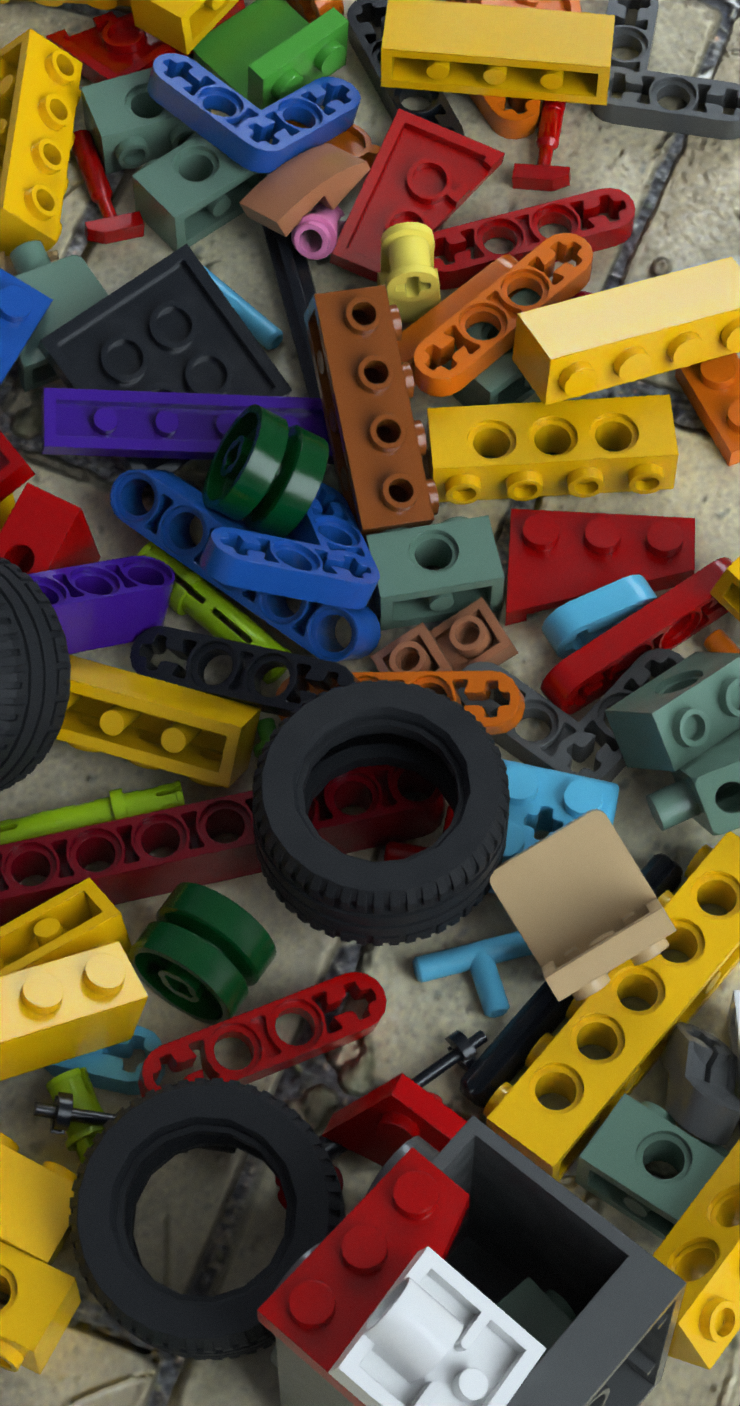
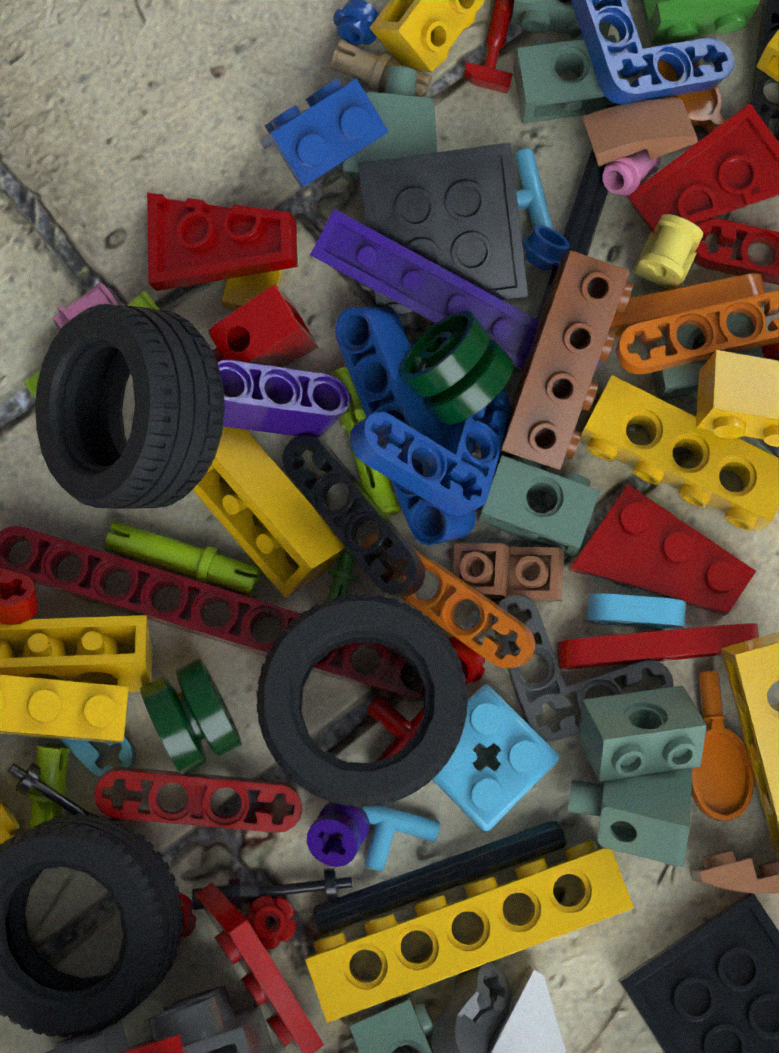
camera: 30 degrees right, 20 degrees up
tan bracket [490,809,677,1002] -> none
none -> dark purple wheel [307,802,370,867]
none -> blue plate [522,225,570,271]

